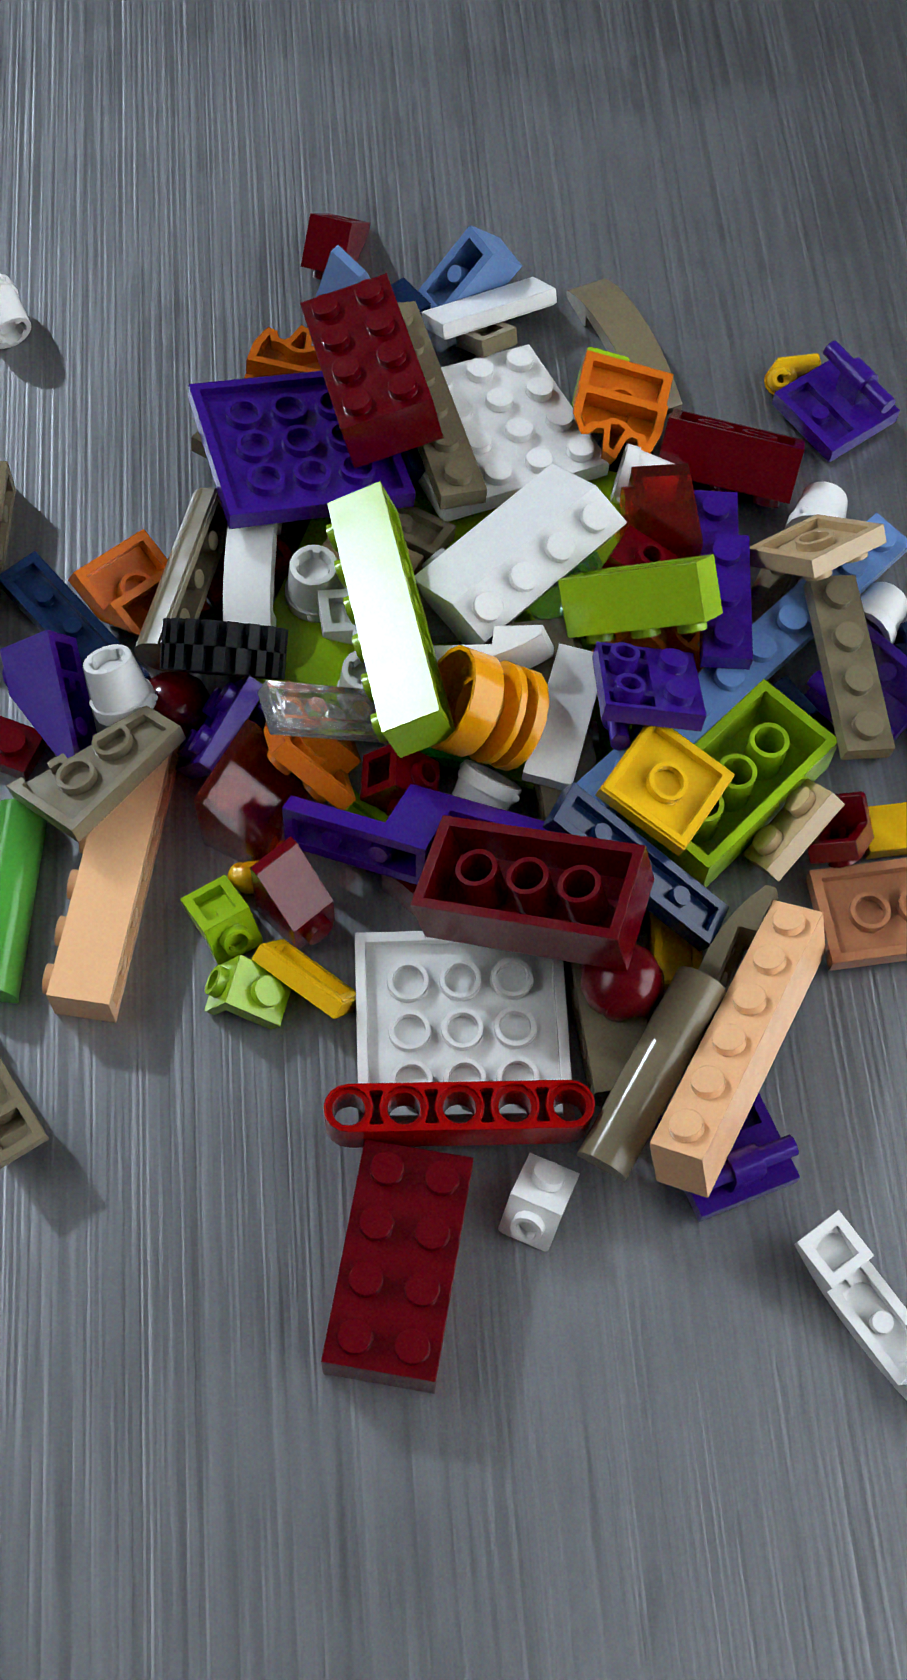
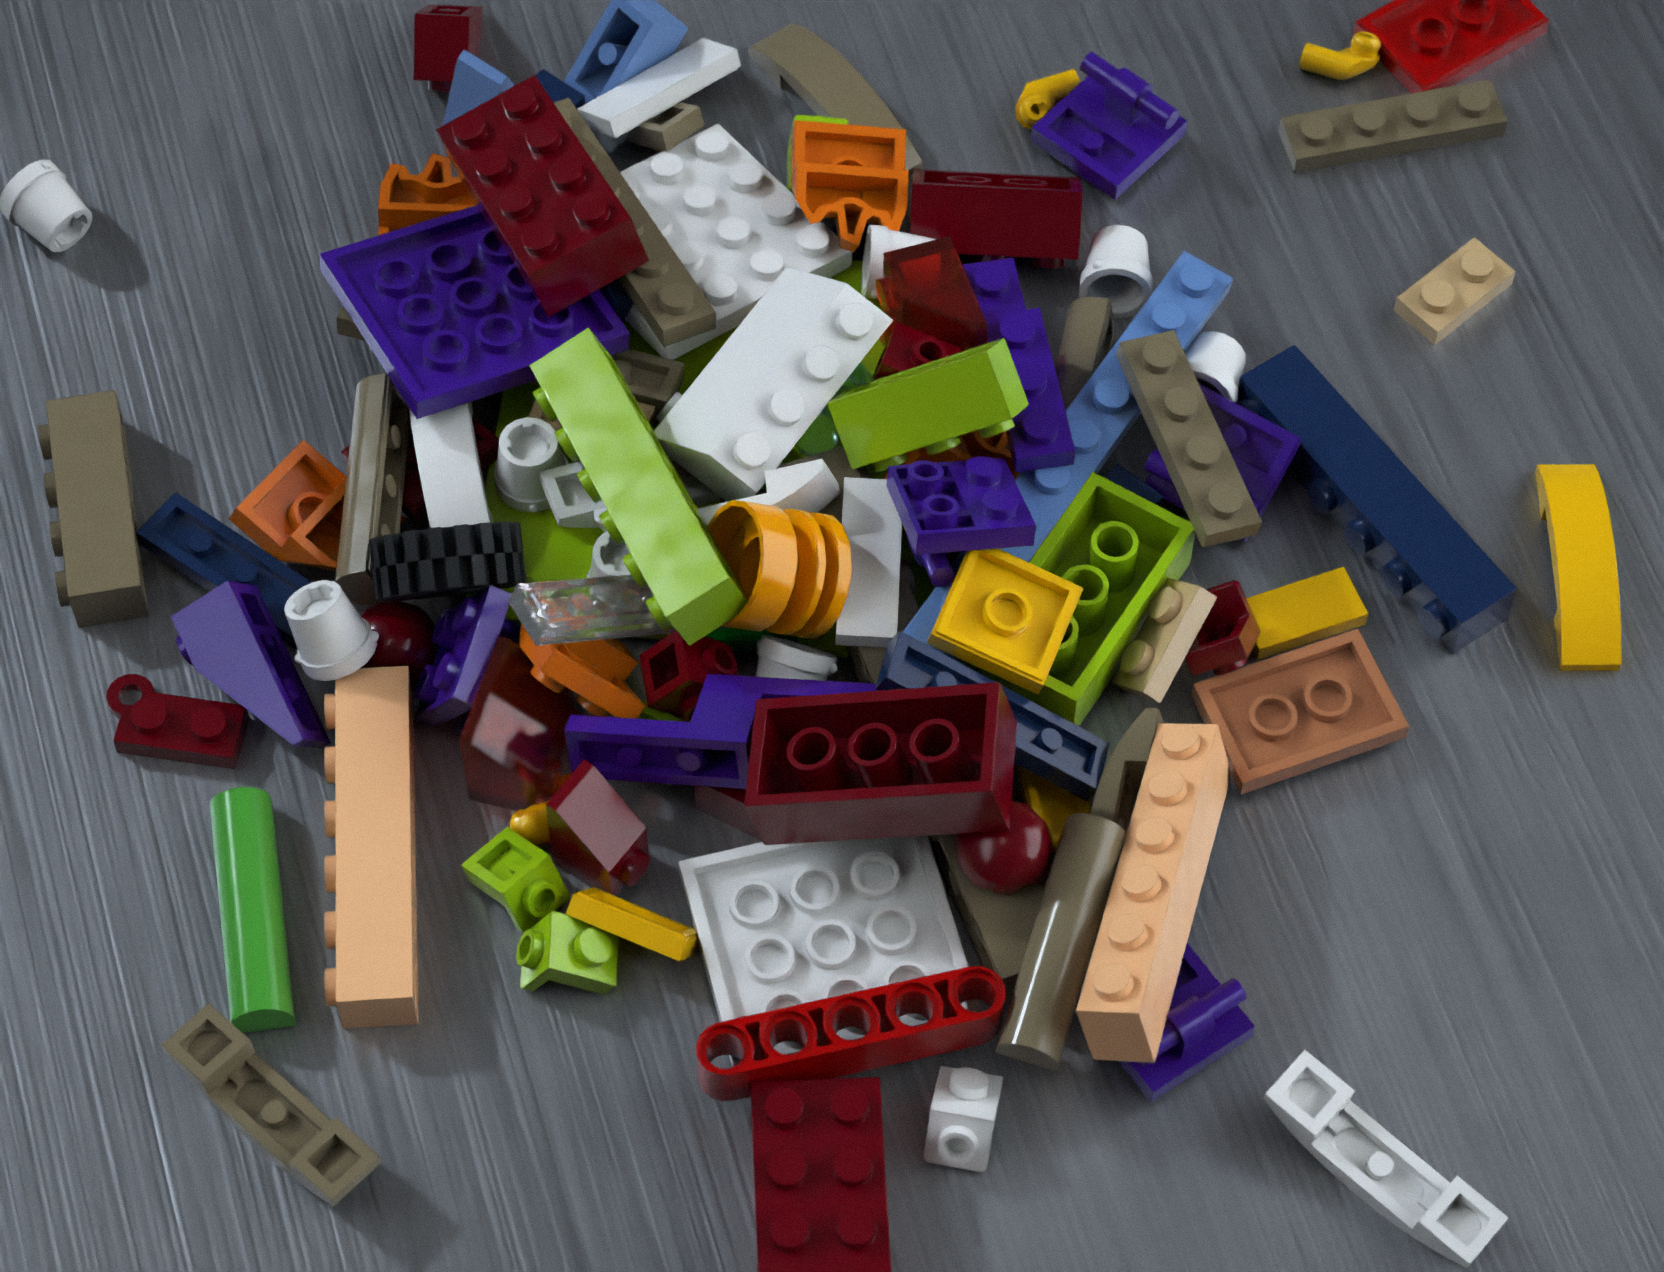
camera: 10 degrees left, 5 degrees down
dark tan wing [6,705,186,843] -> none
tan plate [750,514,887,581] -> none

